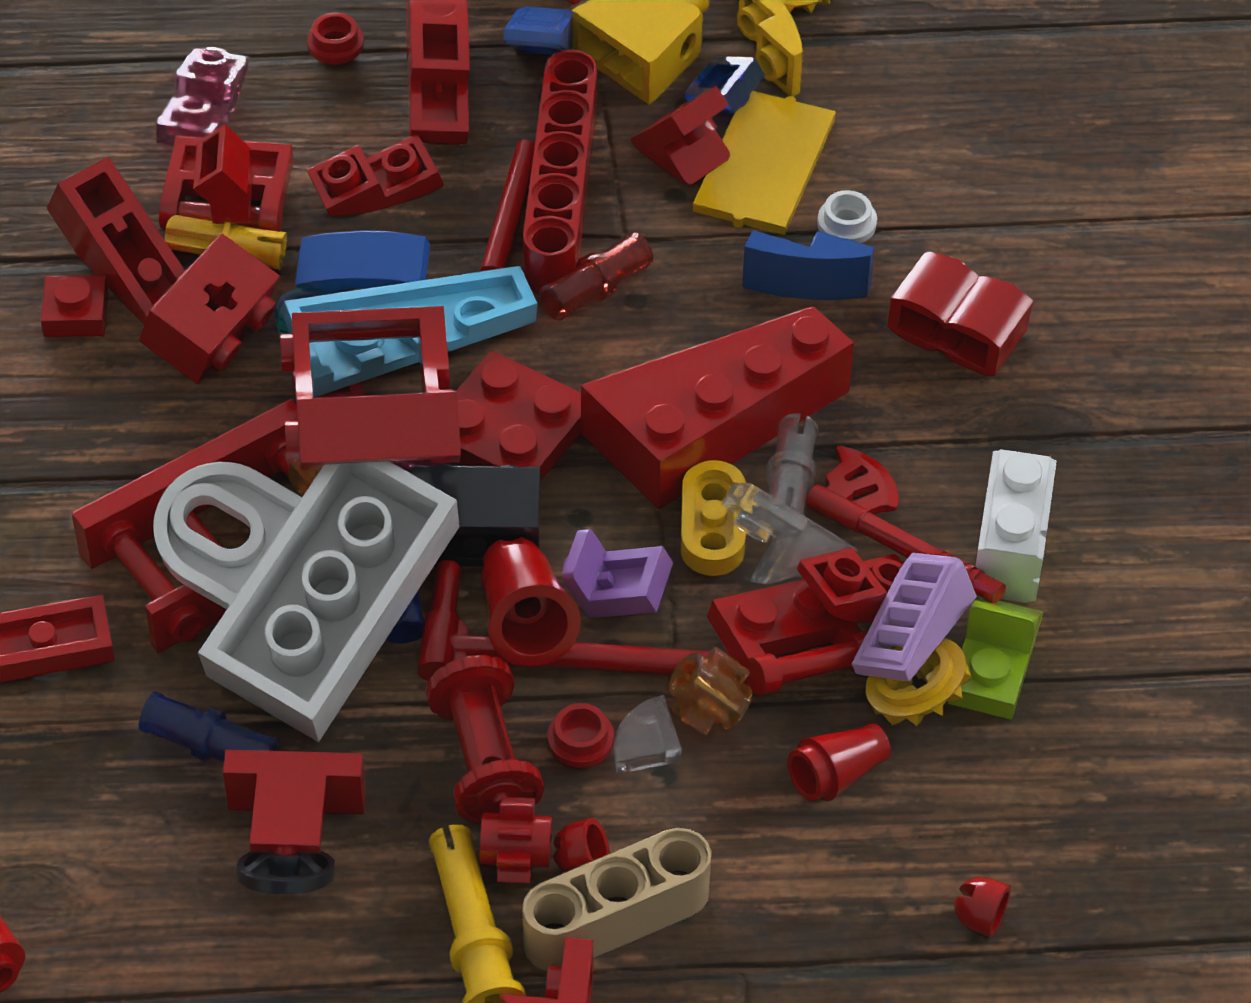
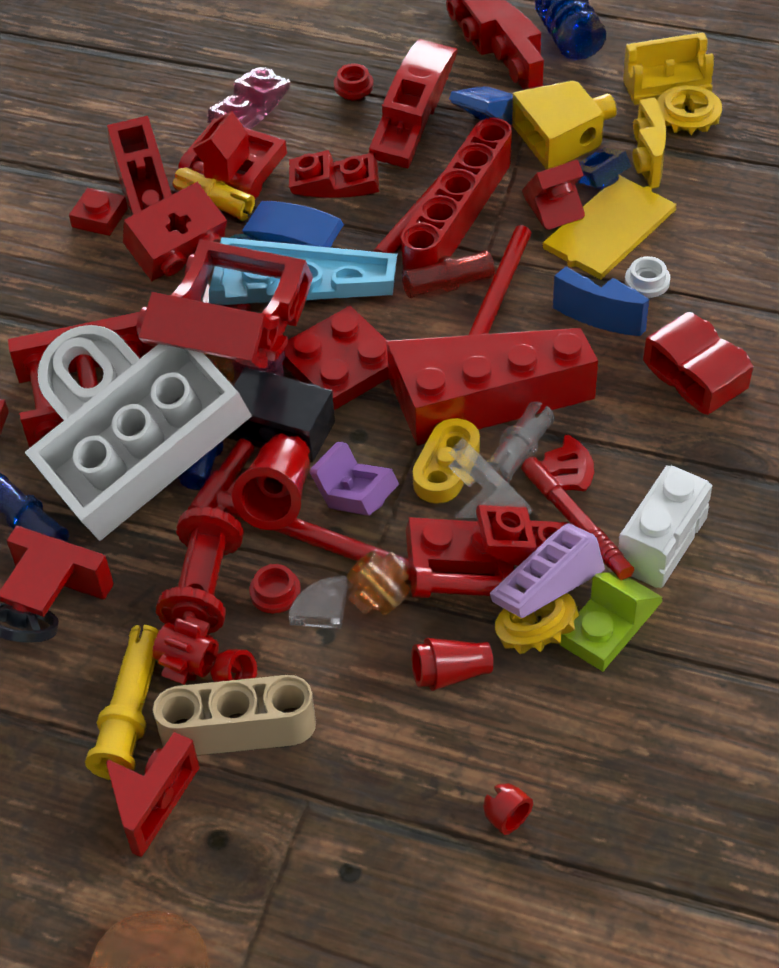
camera: 25 degrees right, 0 degrees up
none -> red bar [468,225,531,335]

